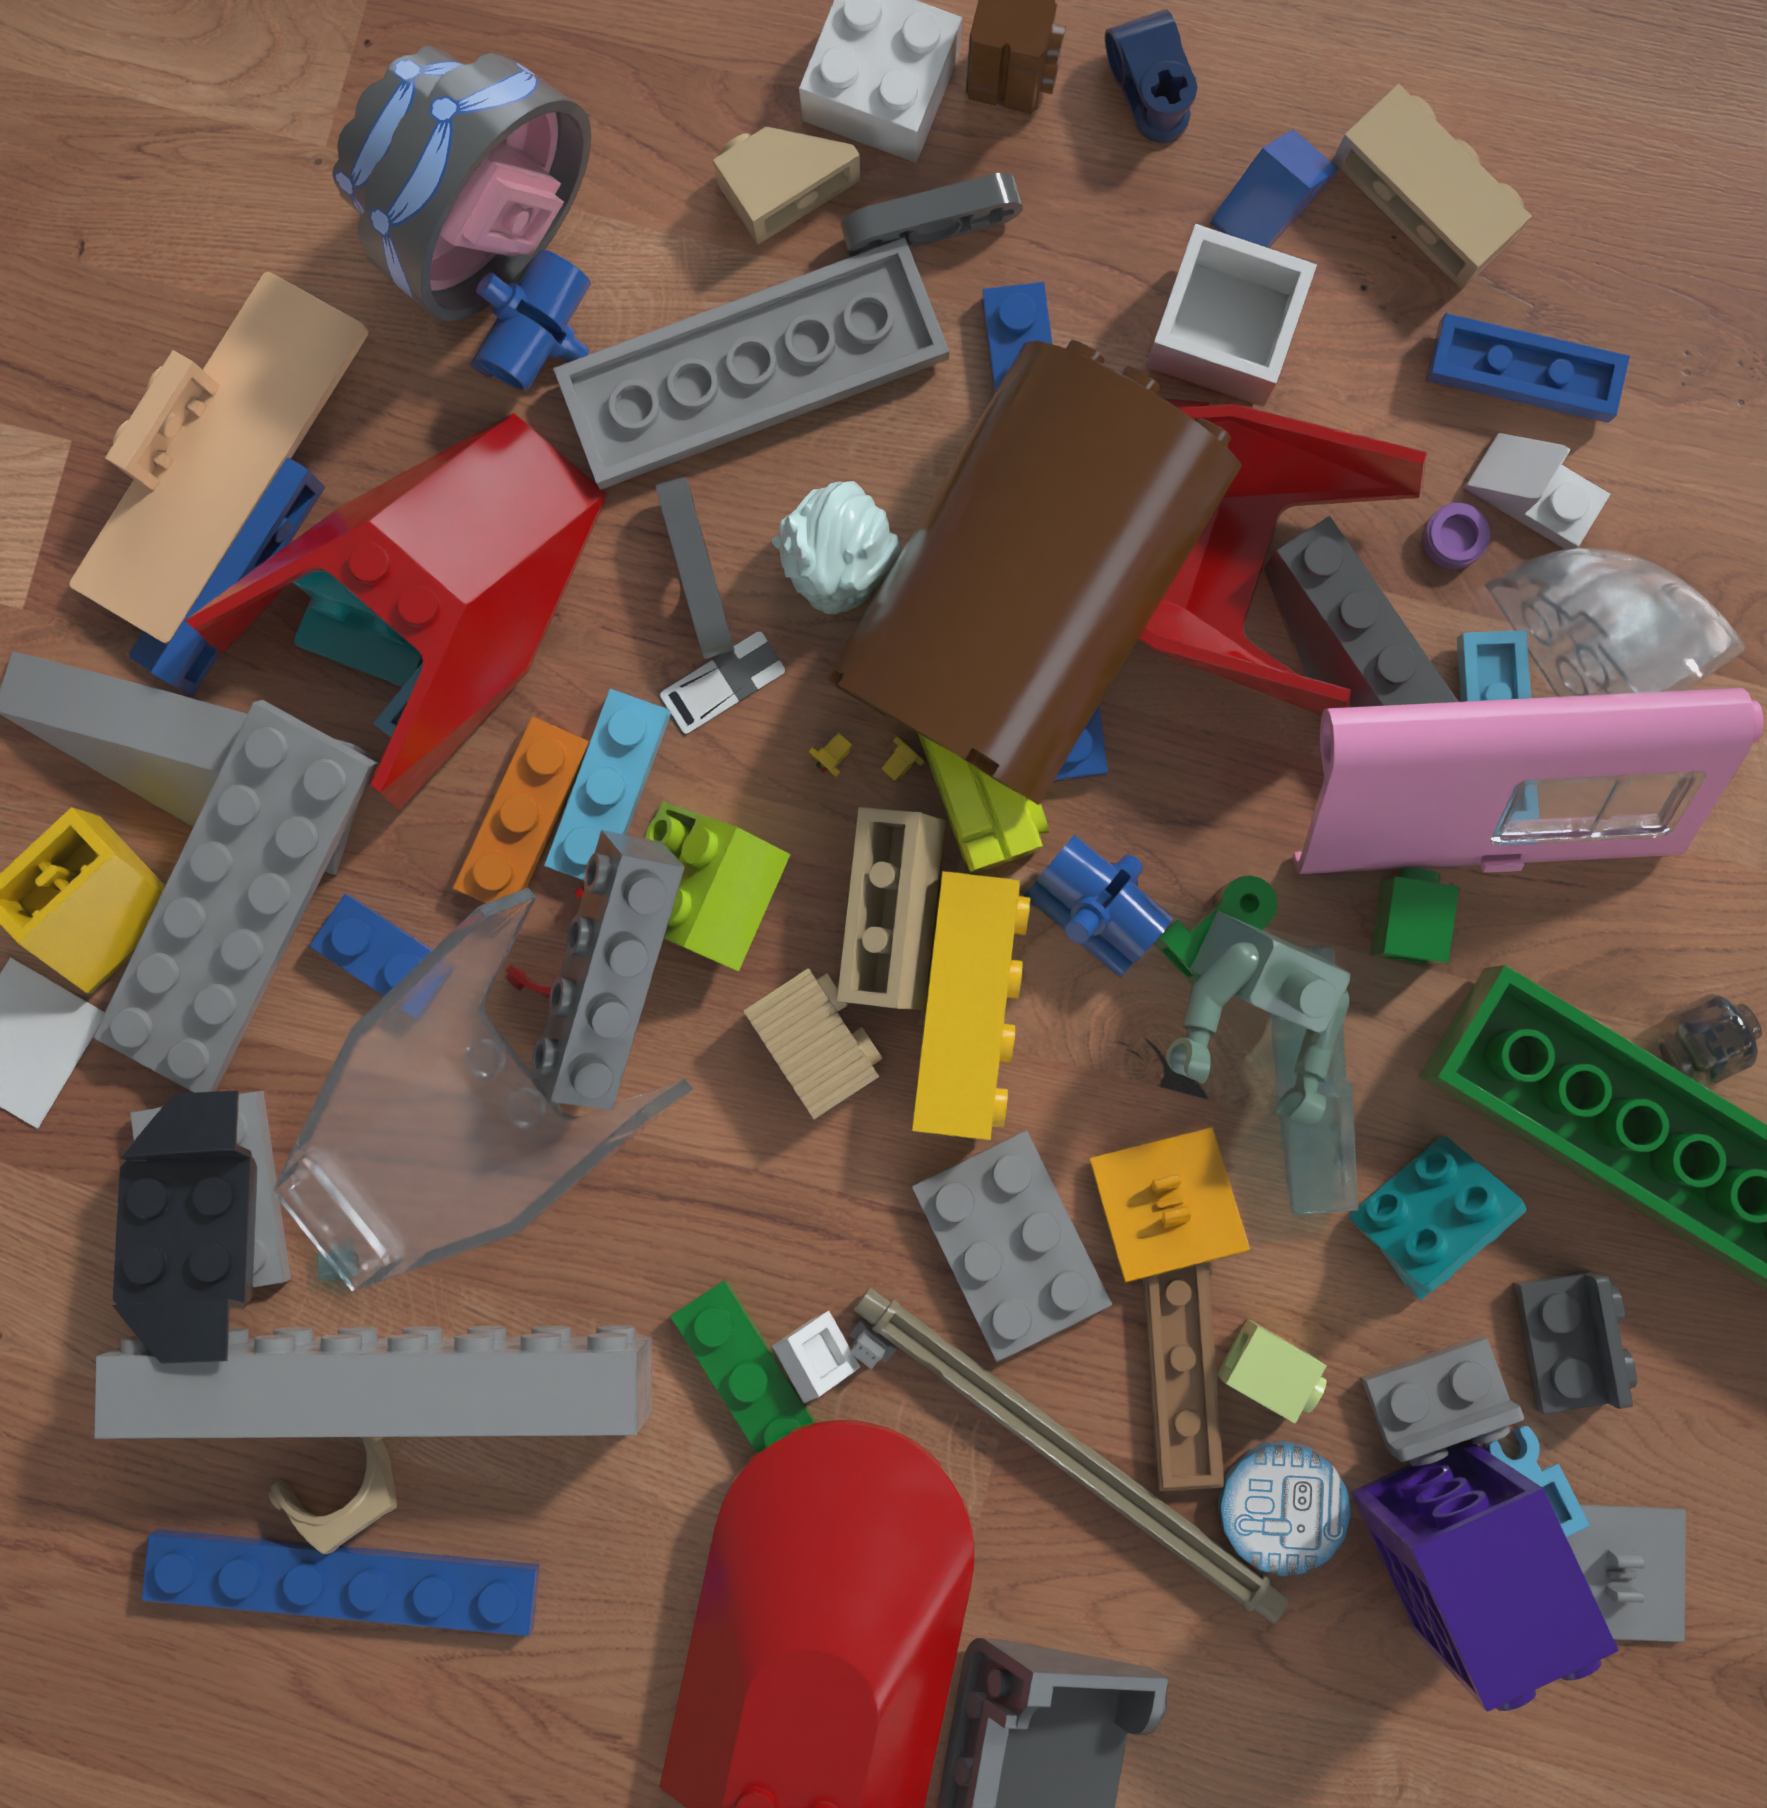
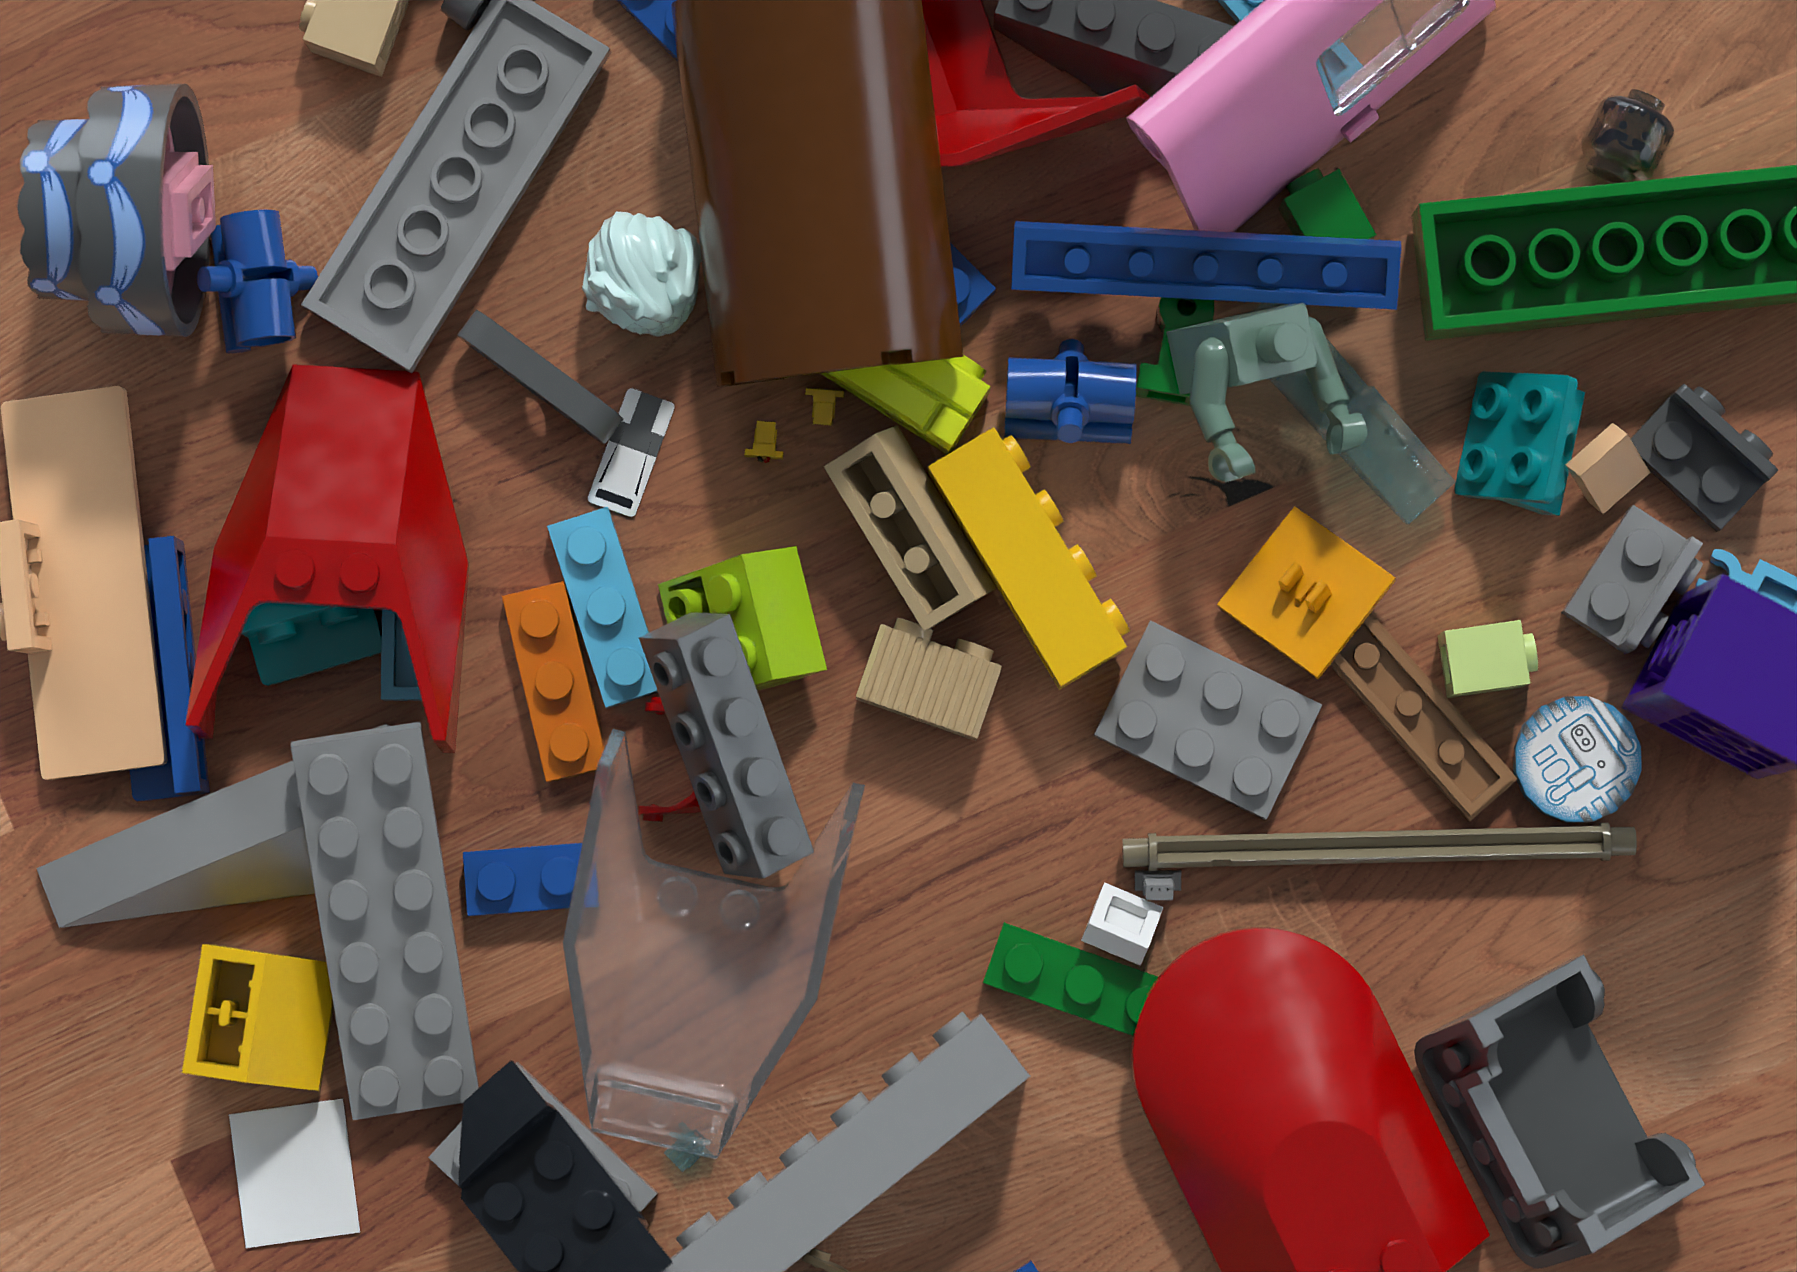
camera: 40 degrees left, 0 degrees up
none -> blue plate [1011,221,1401,310]
none -> light nougat tile [1565,423,1650,514]

